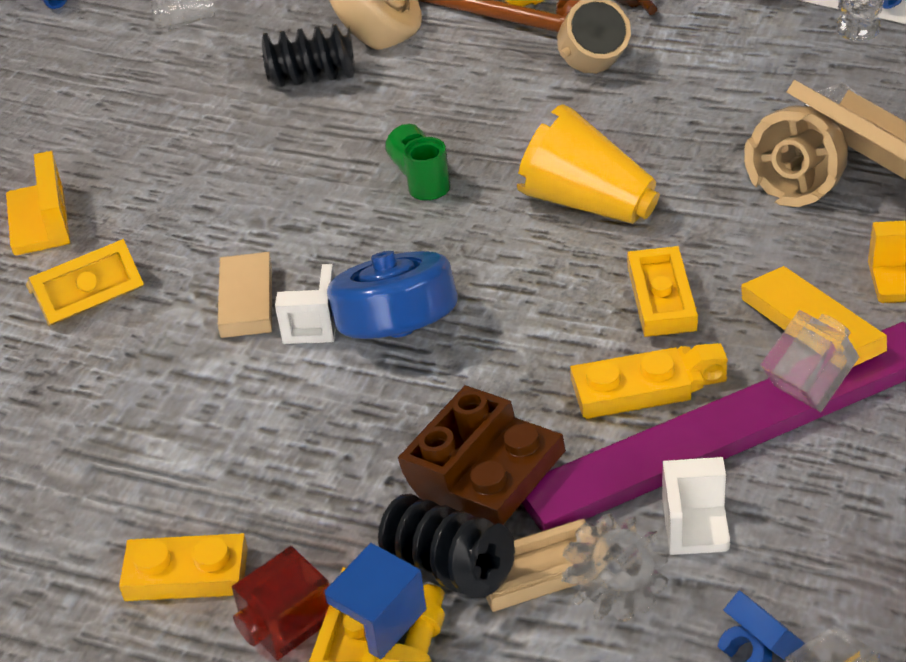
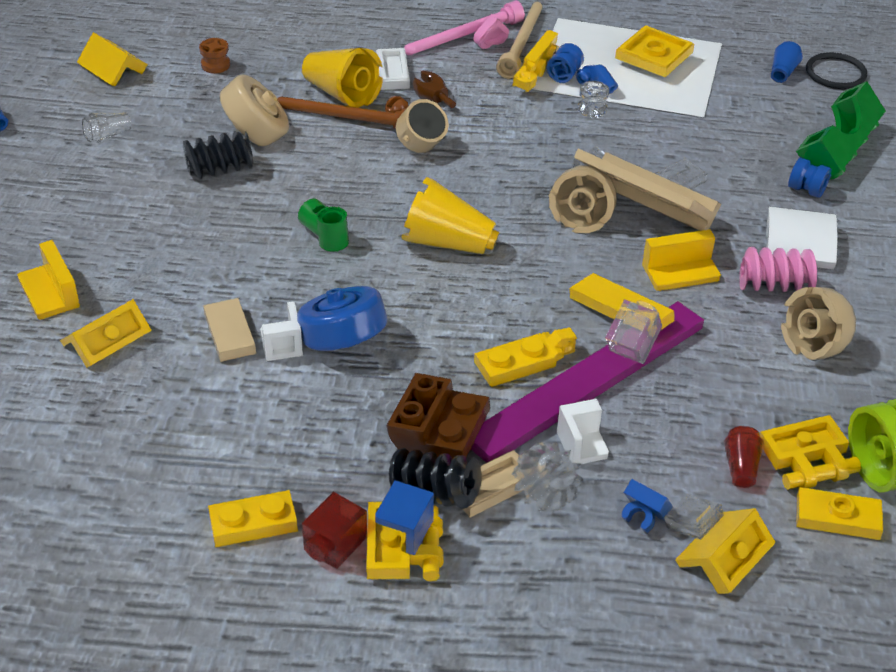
camera: 20 degrees left, 0 degrees up
yellow plate [627,246,698,337] -> none

